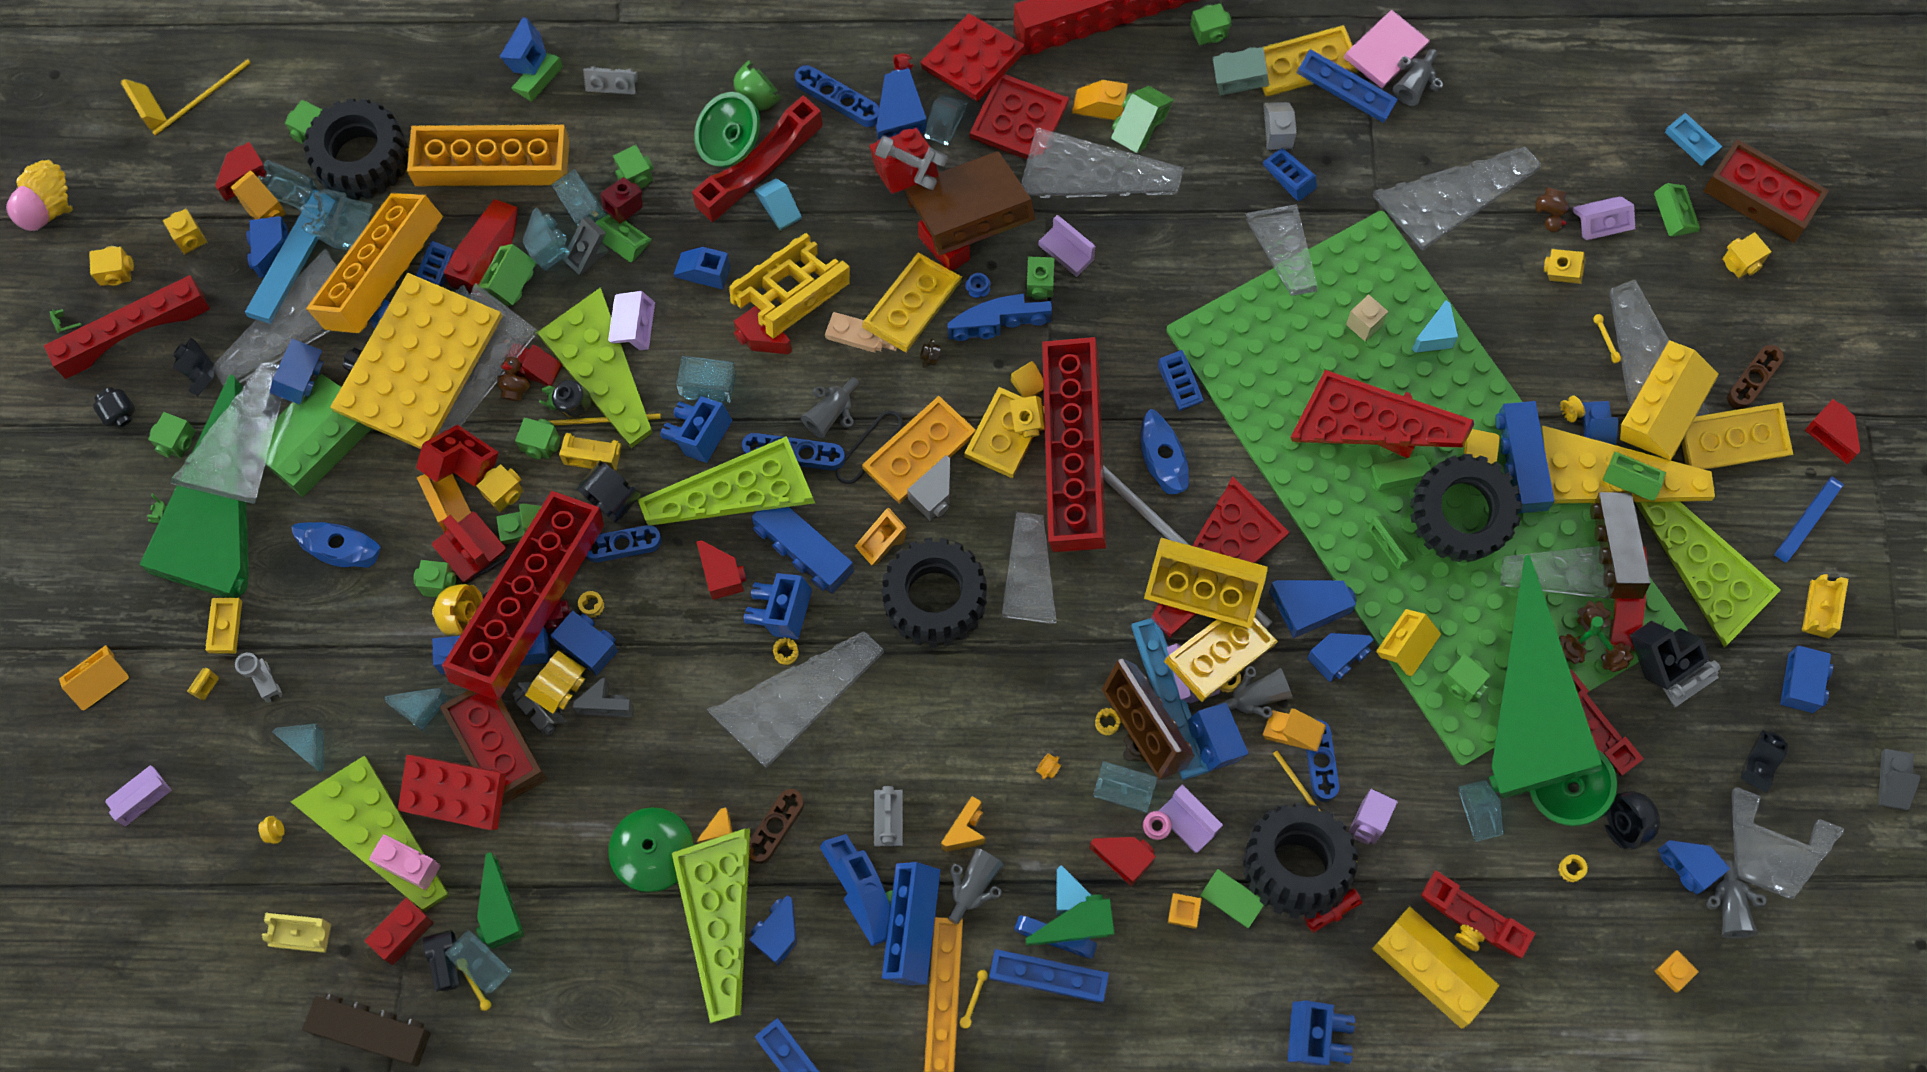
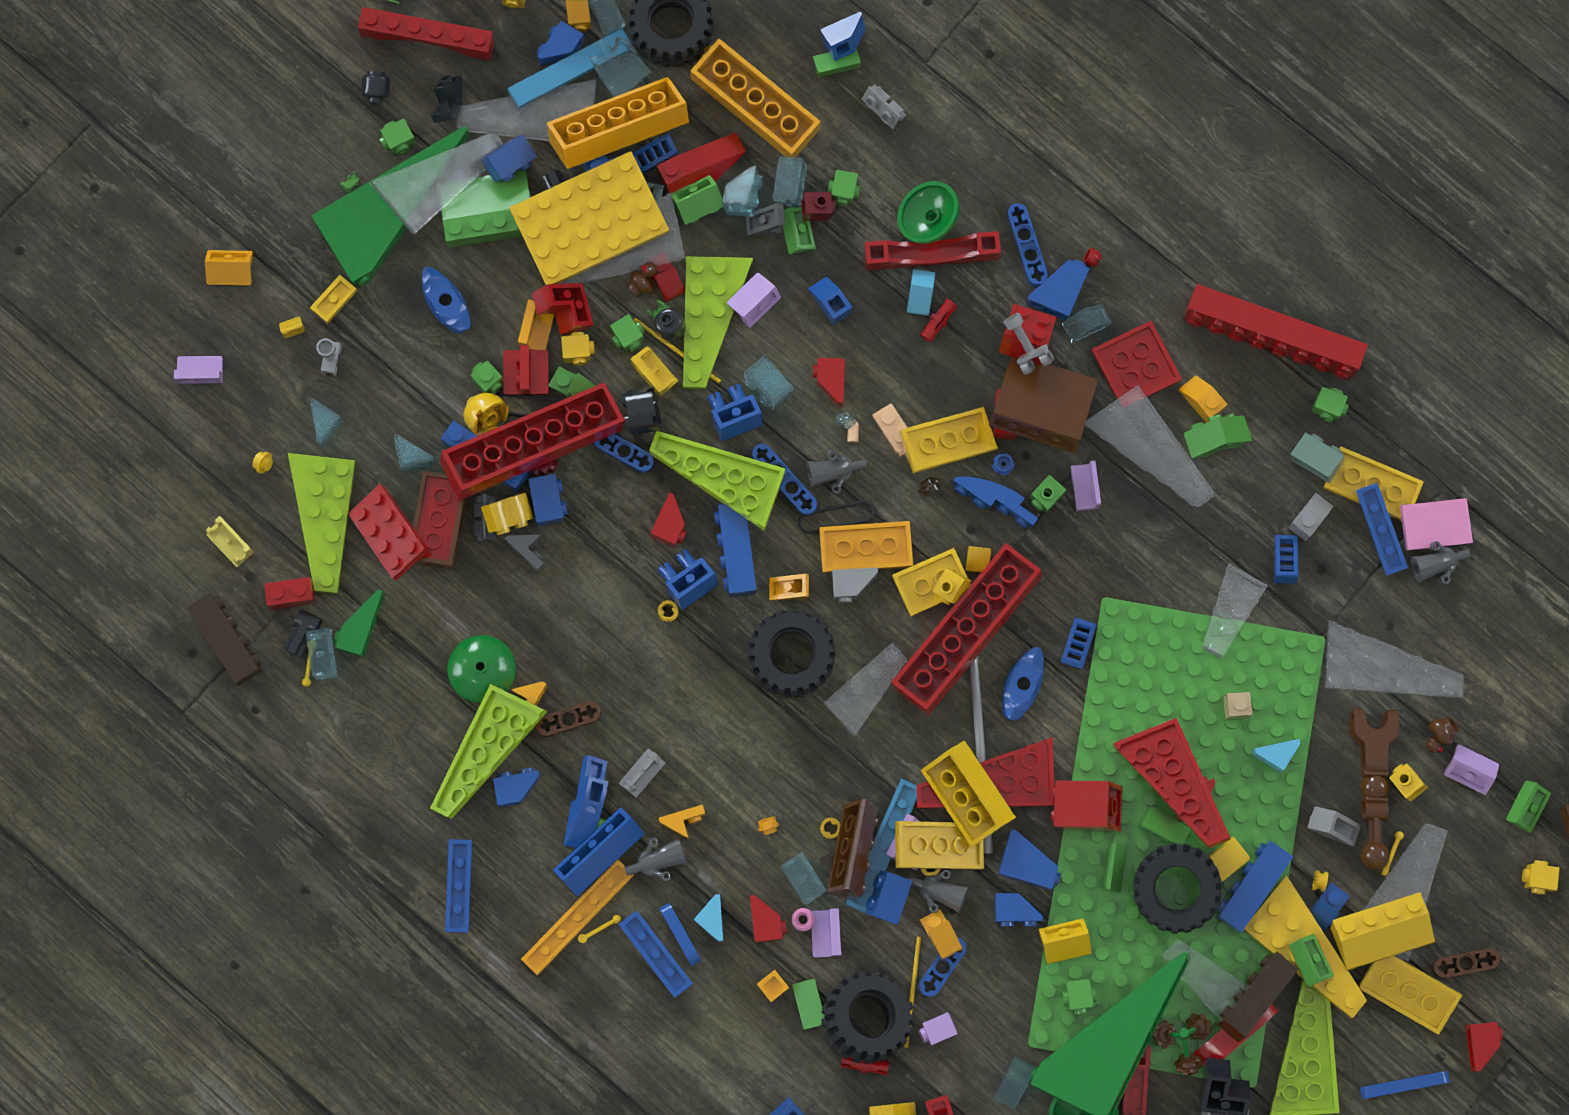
camera: 35 degrees right, 10 degrees up
bright pink brick [369,834,441,891] -> none
yellow bush [578,591,604,618] -> none
clear wing [707,631,884,768] -> none
yellow fence [729,233,850,338] -> none
bright green cylinder [734,60,782,111] -> none
red plate [920,13,1026,101] -> none
green slope [1025,894,1114,946] -> none
none -> arm [836,412,859,443]
none -> red pin [920,299,957,343]
none -> red slope [1051,781,1123,832]
none -> light grey slope [1307,807,1361,847]
none -> reddish brown piece [1349,708,1399,871]

